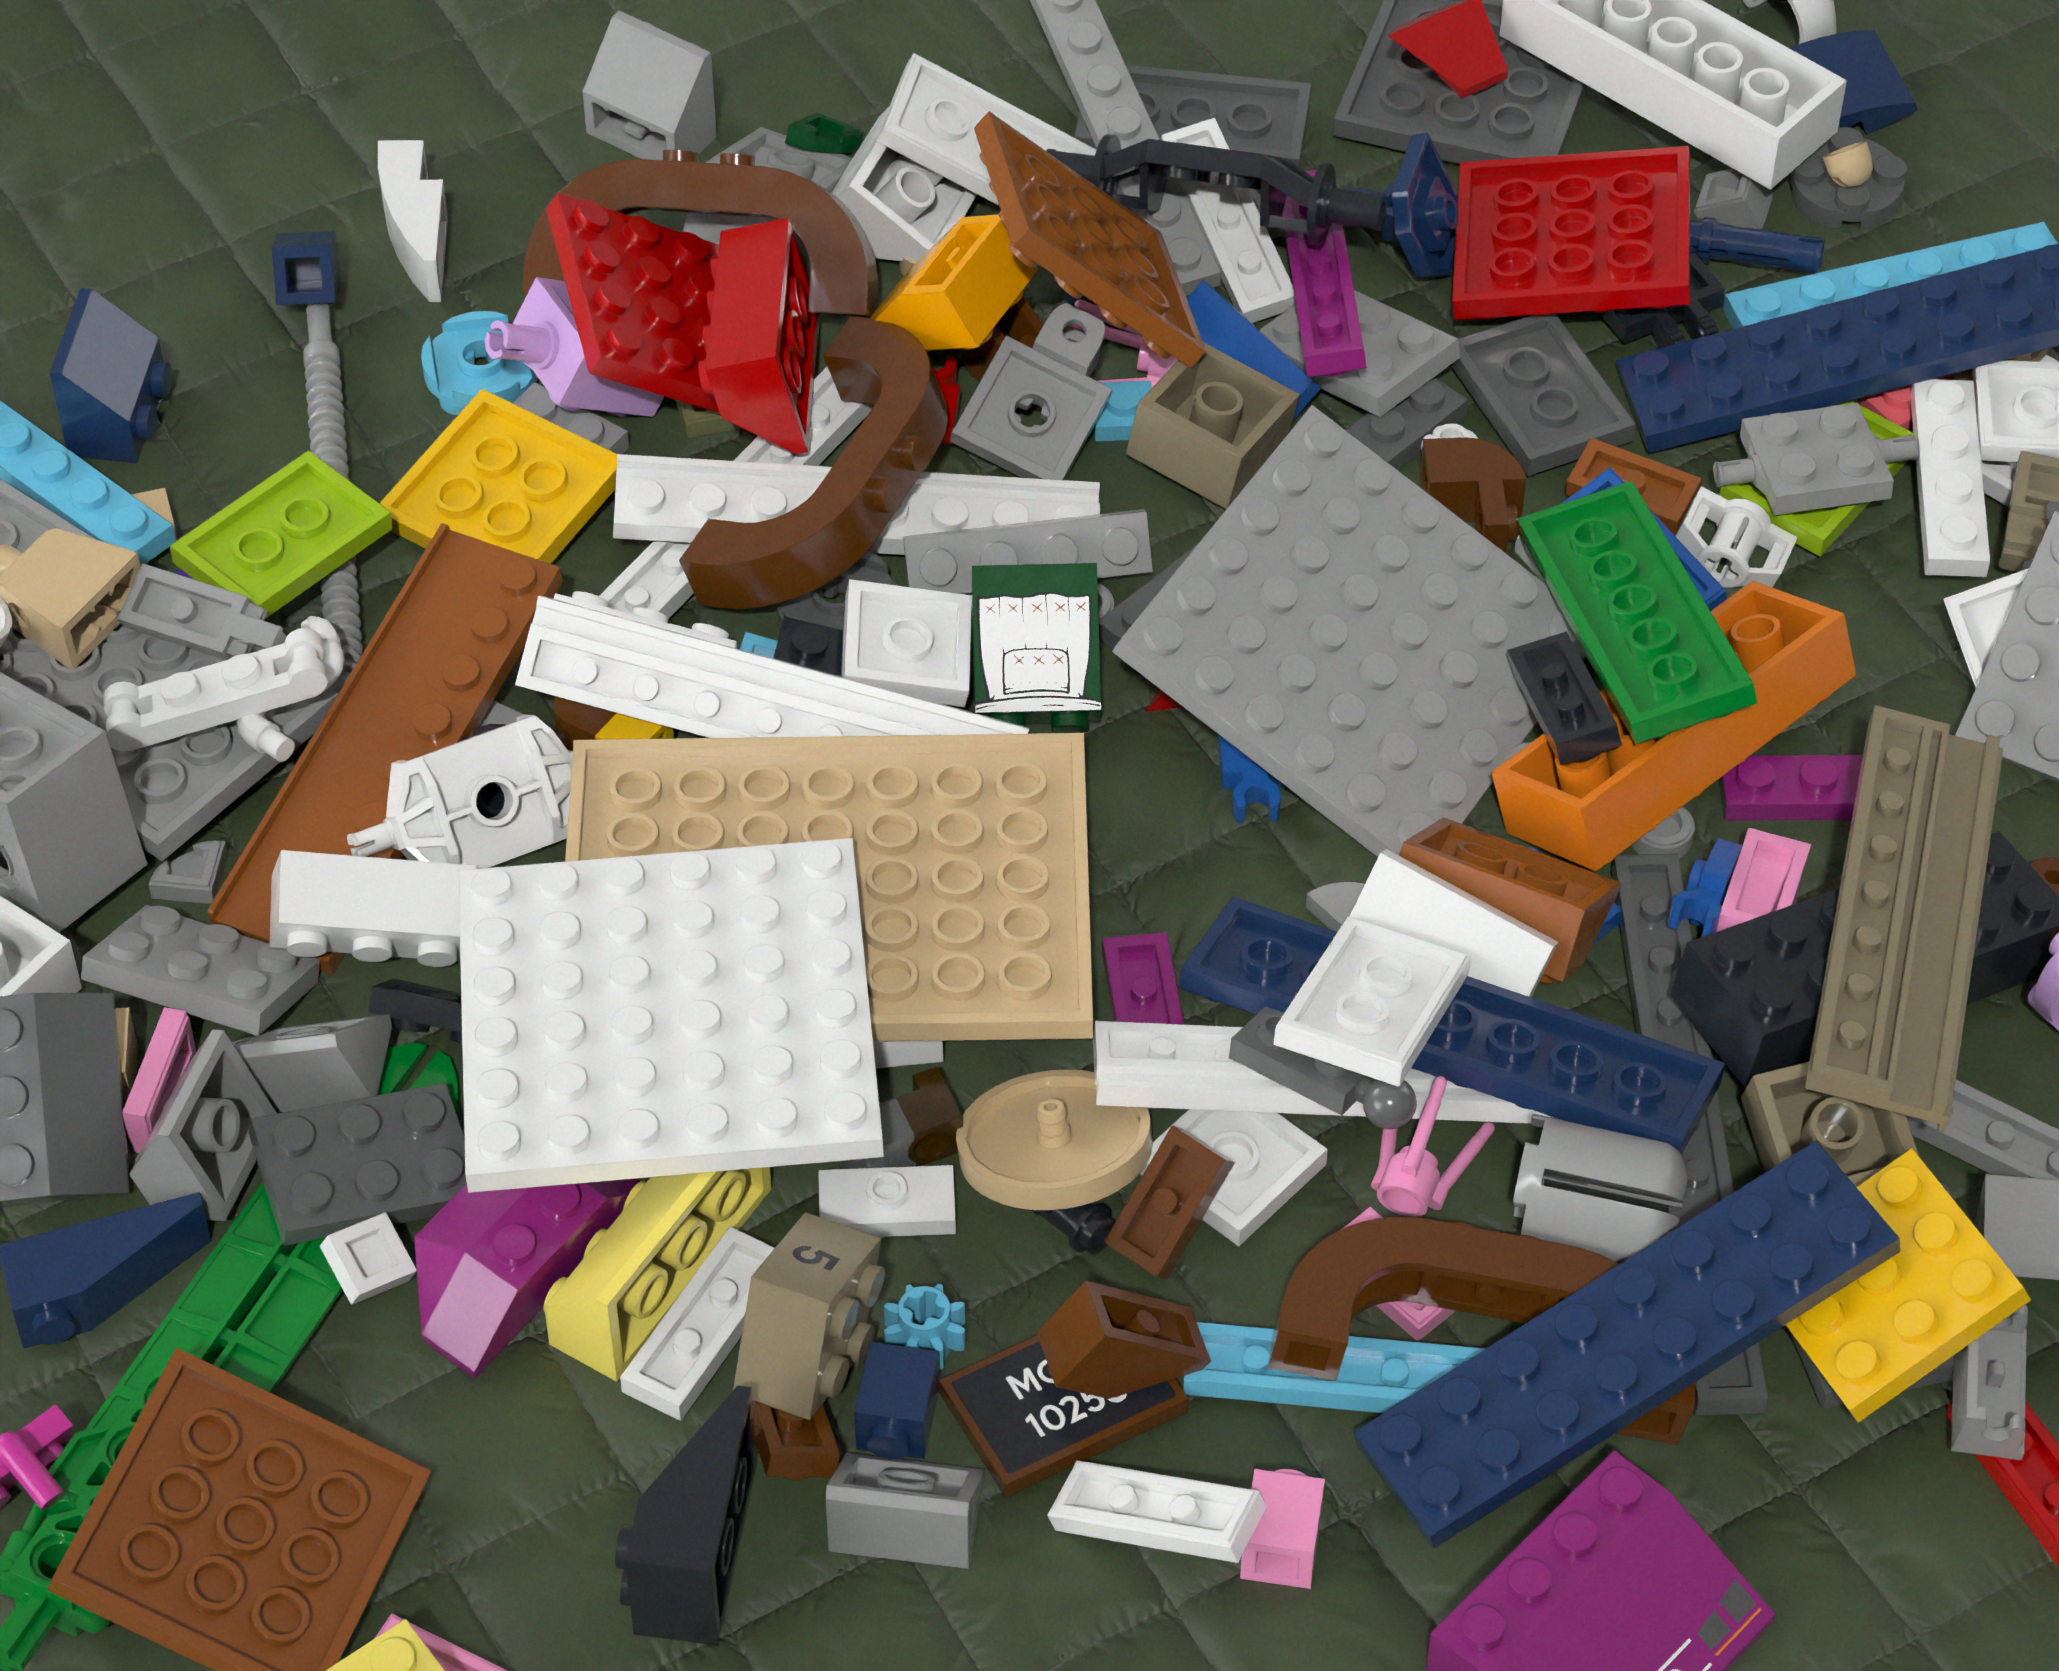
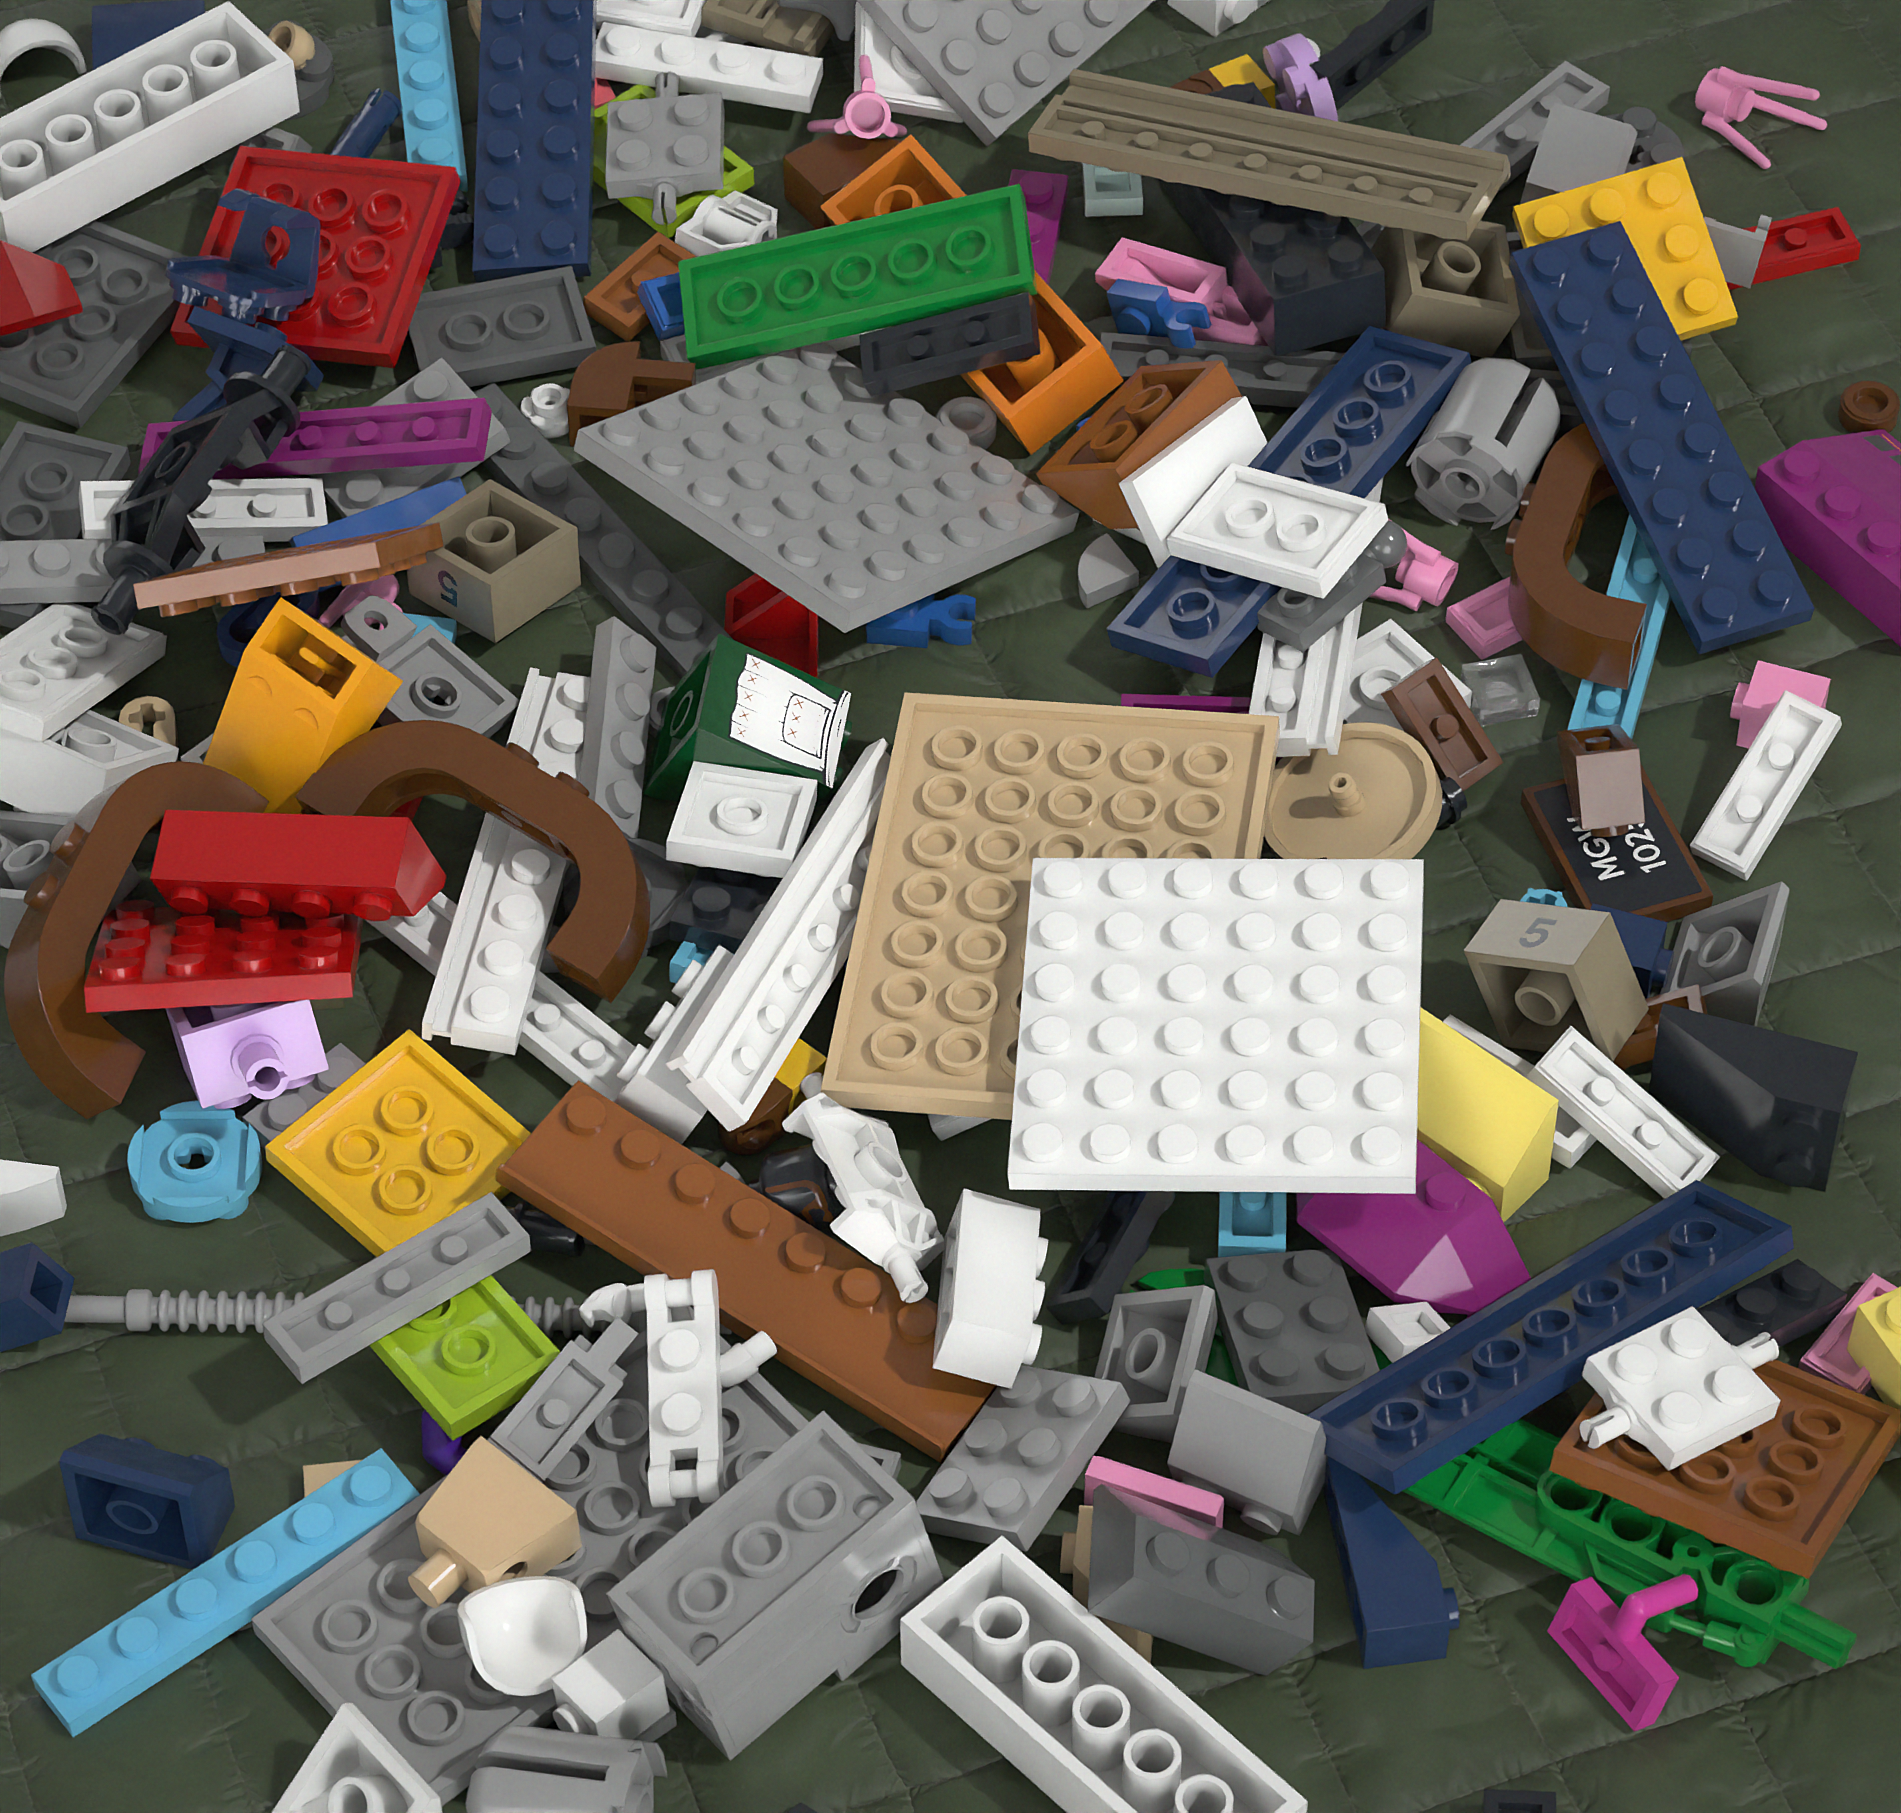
camera: 80 degrees left, 0 degrees up
none -> dark blue piece [165,189,320,324]
none -> light grey plate [262,1192,531,1384]
none -> reddish brown slope [783,133,903,230]
none -> bright pink plant [807,54,907,139]
none -> dark blue plate [1306,1180,1794,1495]
none -> clear plate [1461,654,1540,726]
none -> white tile [1526,1026,1720,1198]
none -> white plate [1580,1306,1780,1471]
none -> black plate [1697,1259,1847,1348]
none -> reddish brown tile [1838,381,1900,433]

